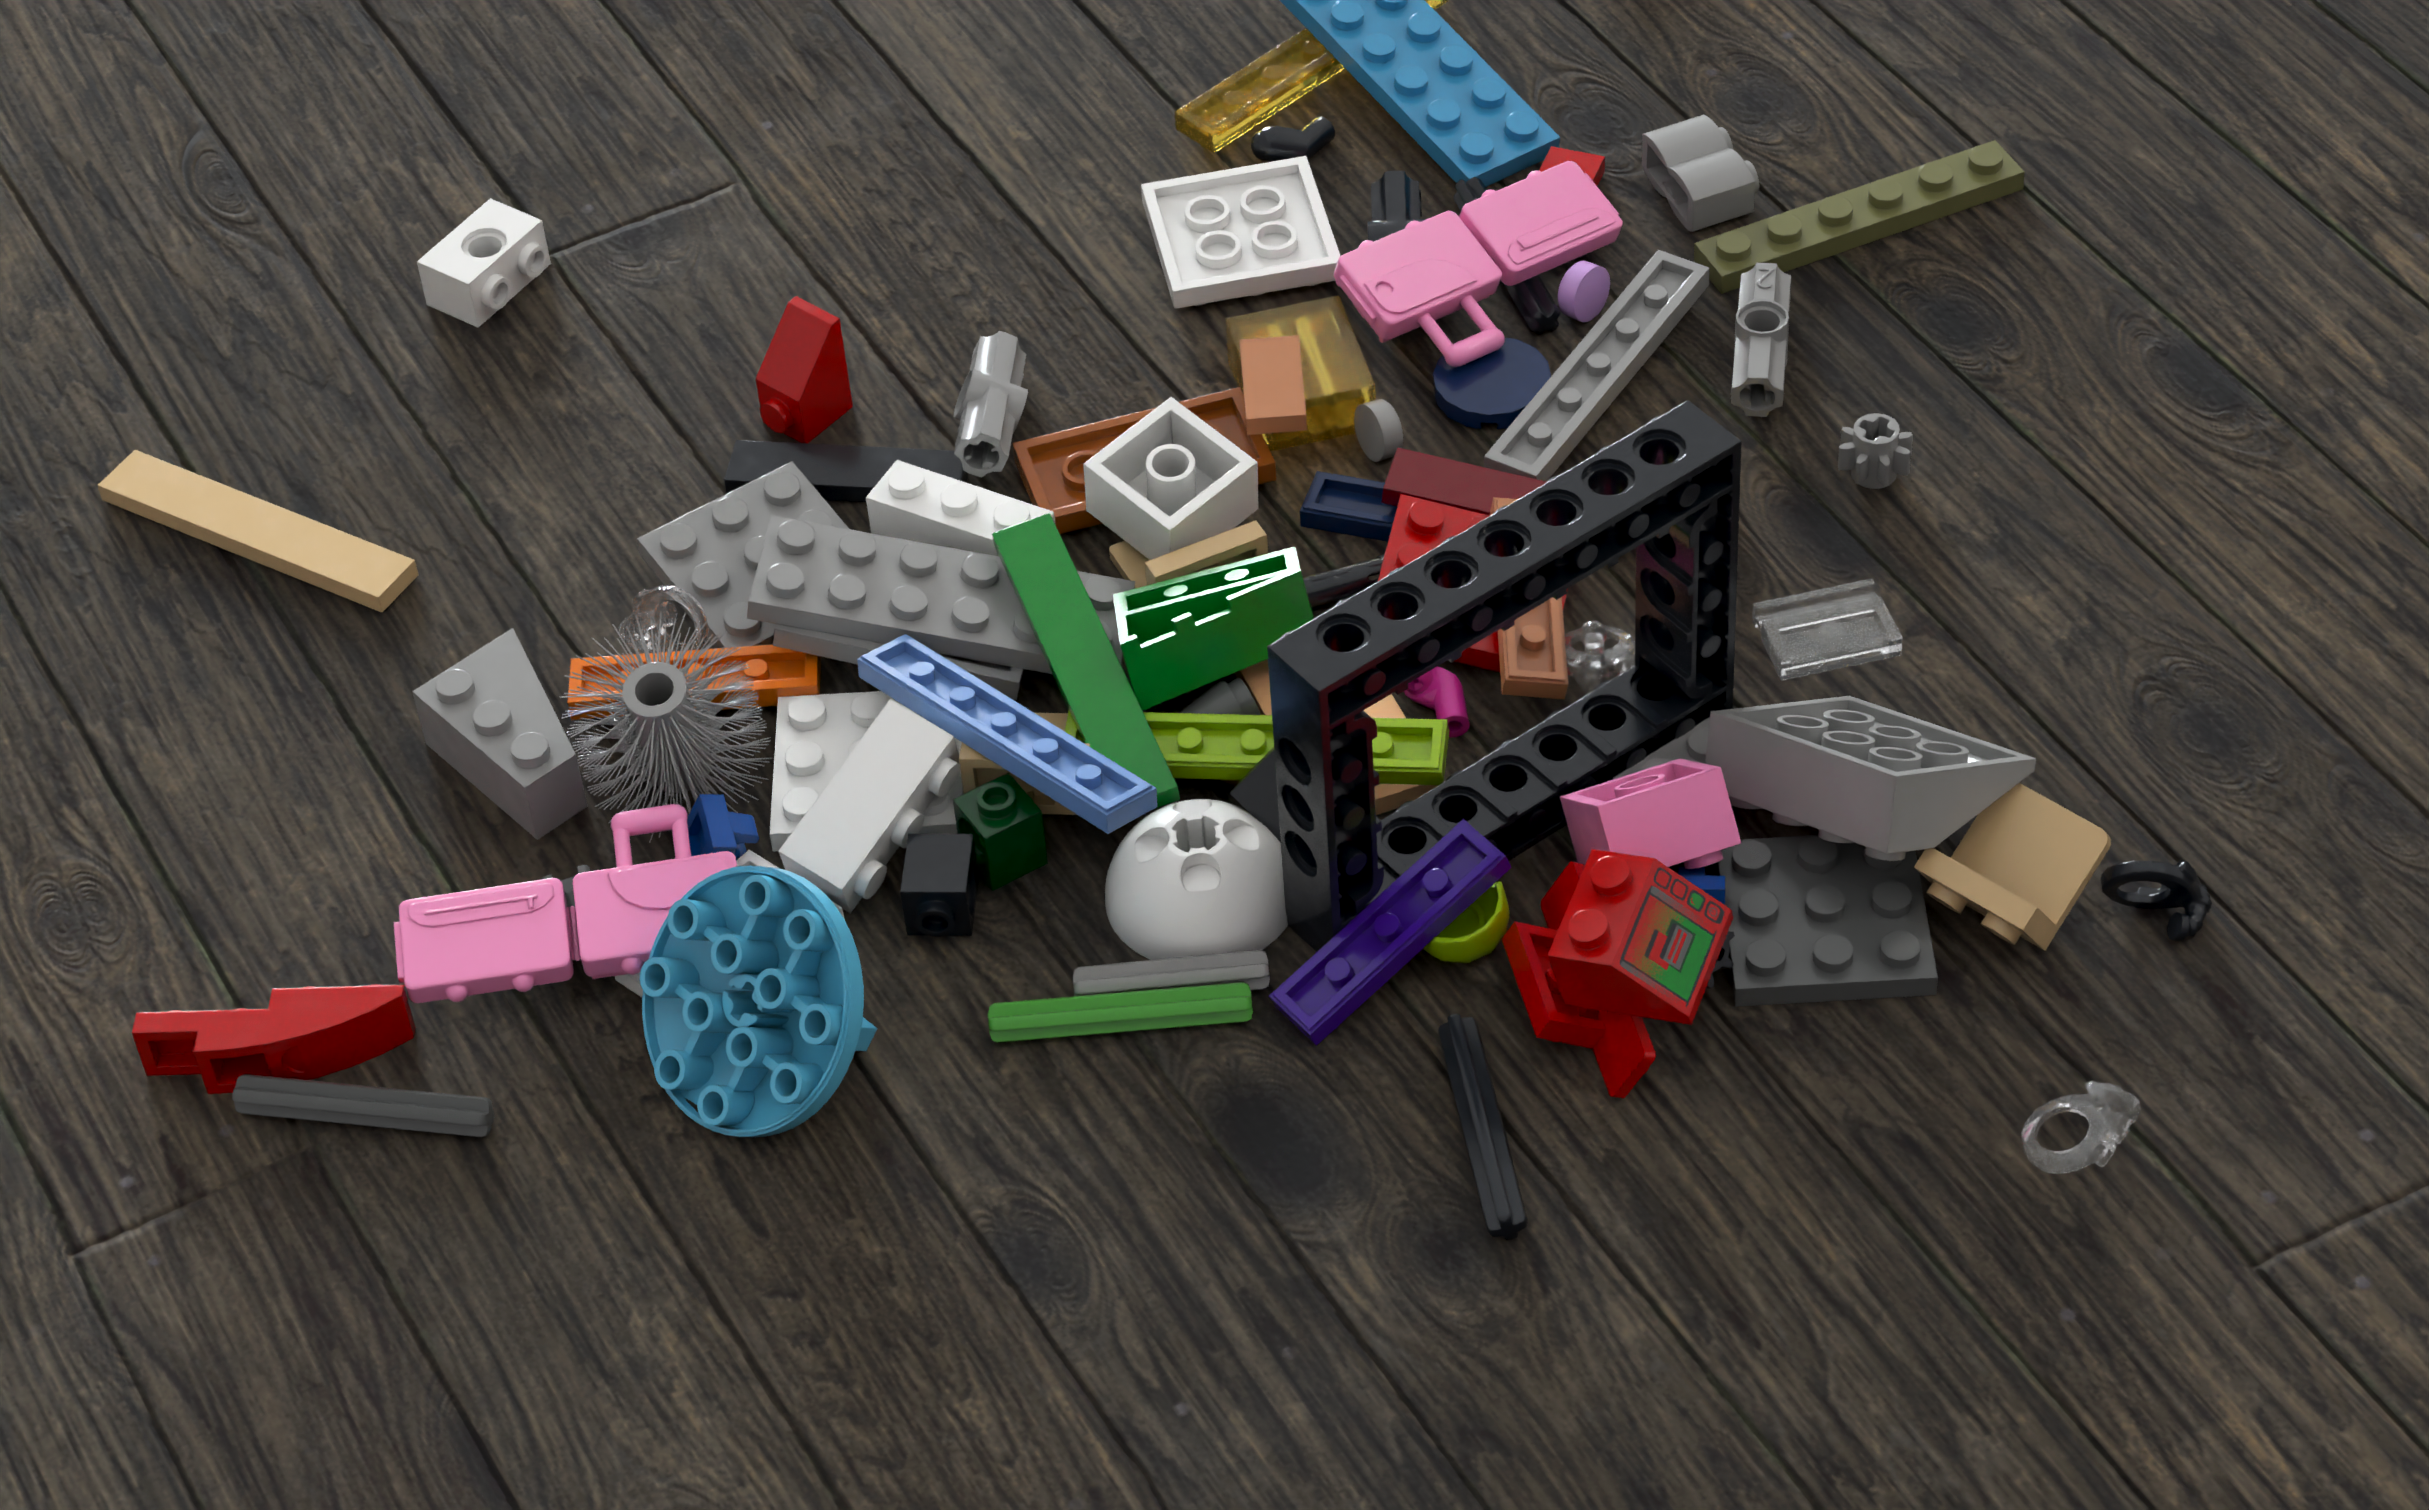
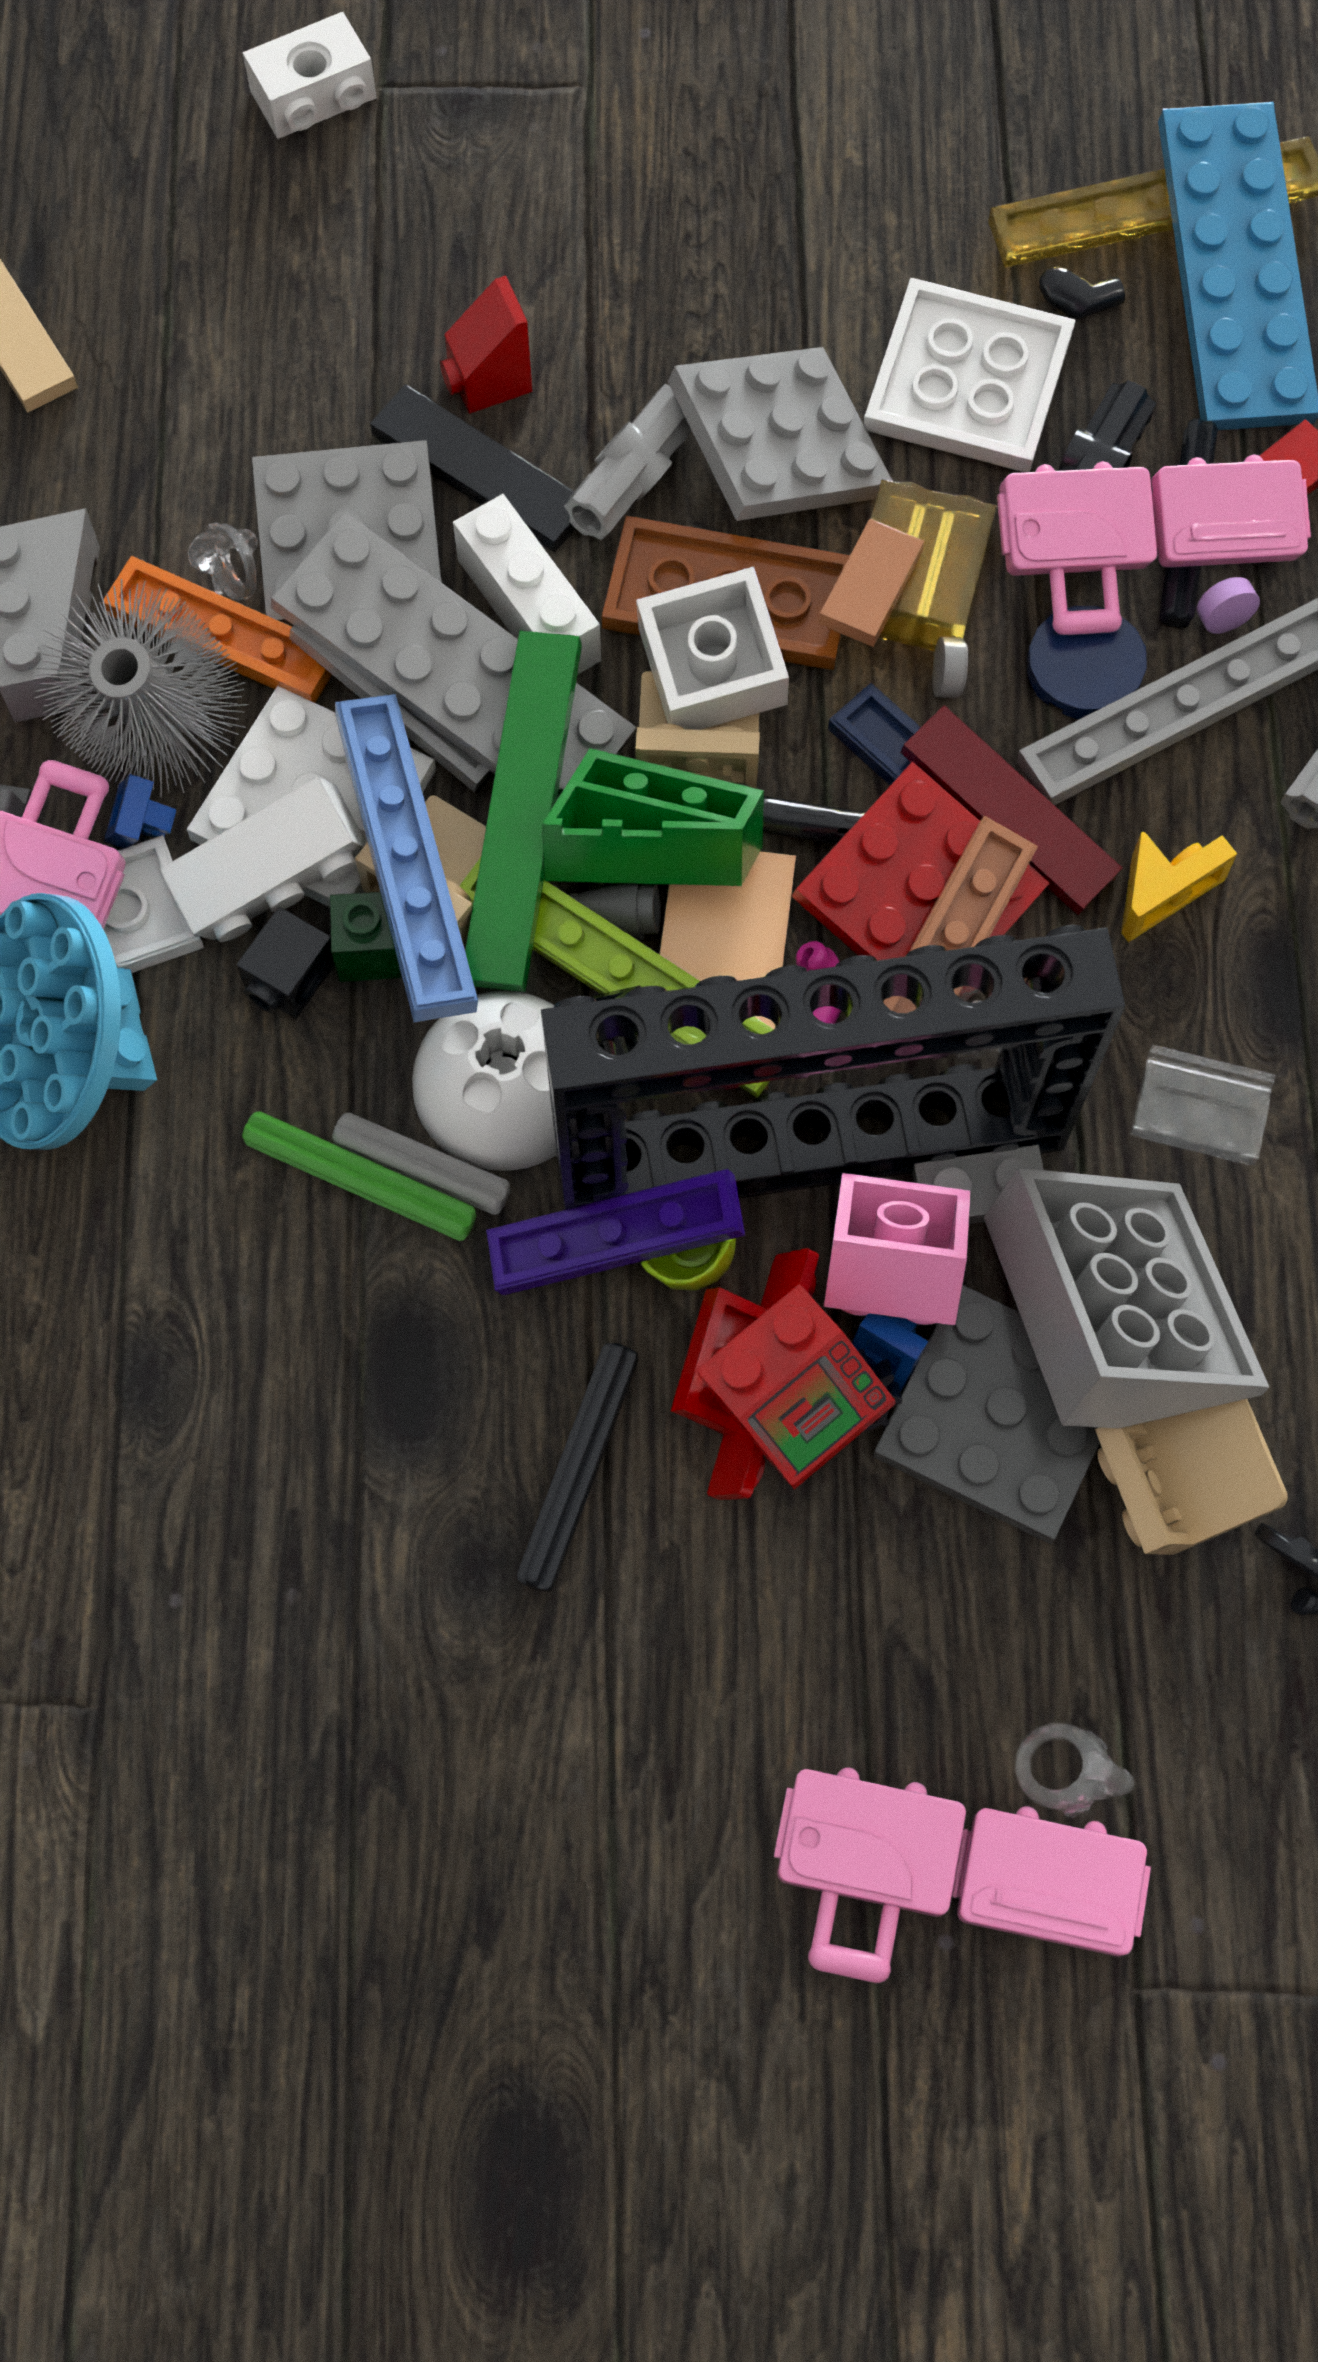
camera: 25 degrees right, 25 degrees up
none -> light grey plate [668,347,893,521]
none -> bright pink piece [773,1767,1151,1983]

